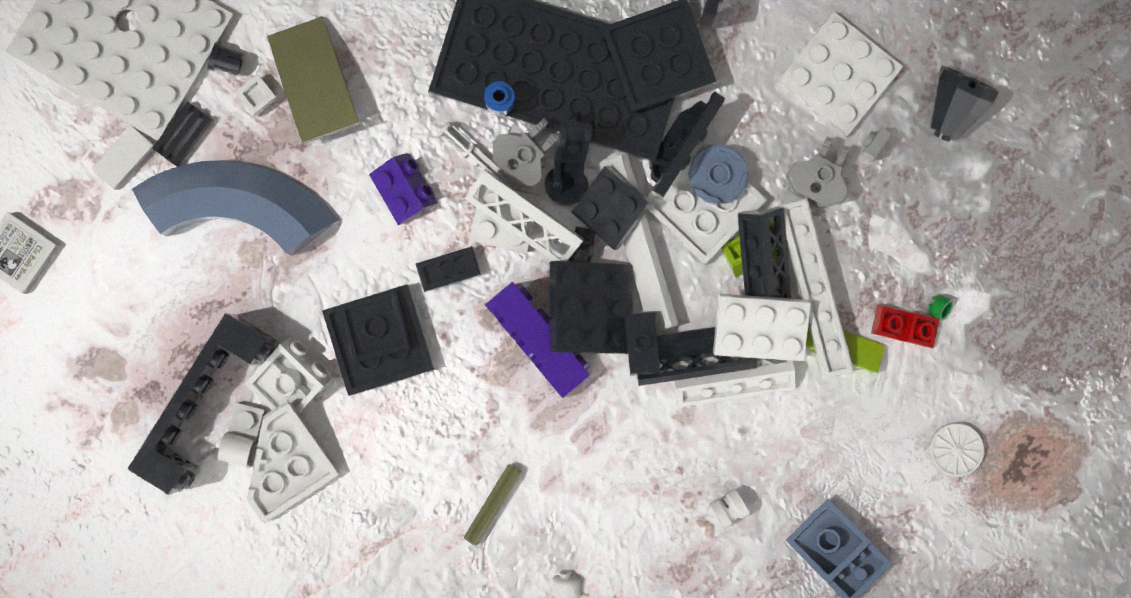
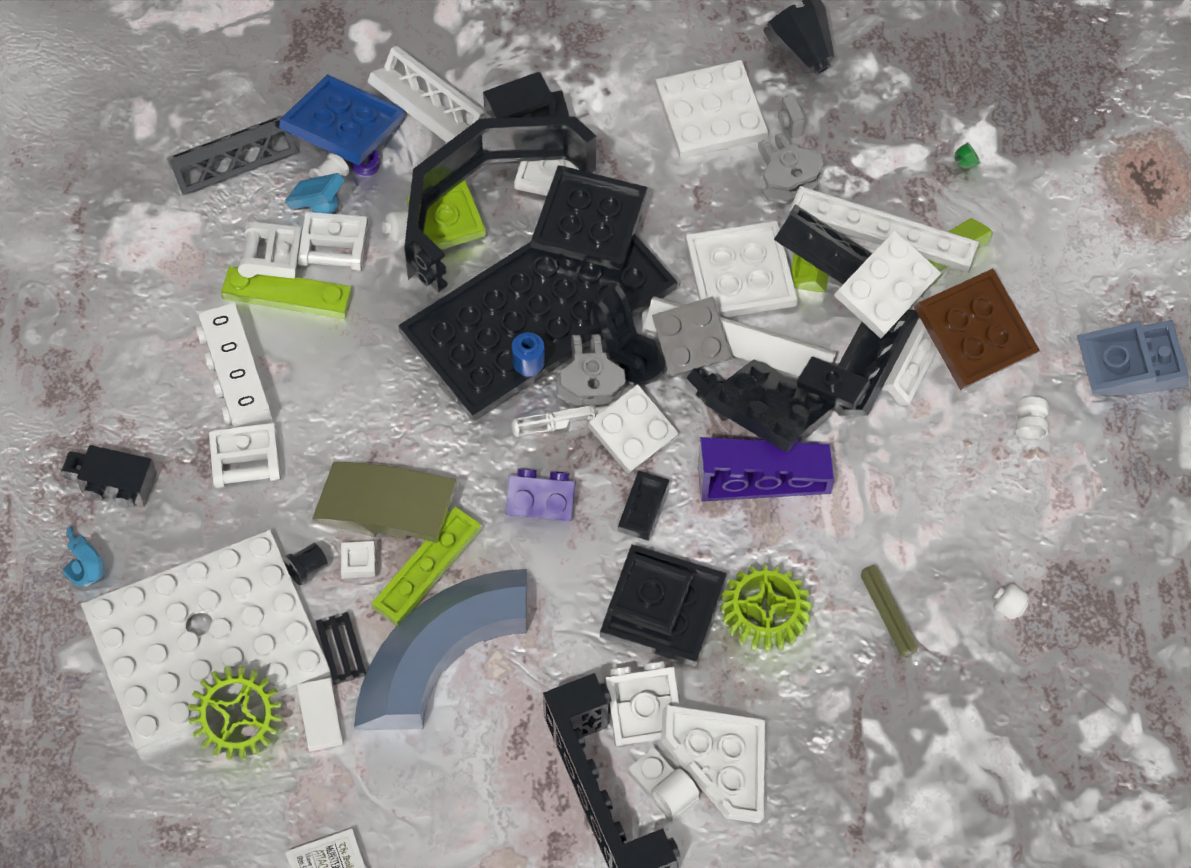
camera: 50 degrees left, 25 degrees down
white fence [464,169,583,261] -> none
black wing [649,92,725,197] -> none
sand blue tile [688,144,748,205] -> none
red slope [871,305,940,348] -> none
white wheel [929,423,984,477] -> none
none -> lime gear [188,666,282,760]
none -> lime plate [371,506,482,626]
none -> lime gear [720,563,812,653]
none -> reddish brown plate [914,268,1040,391]

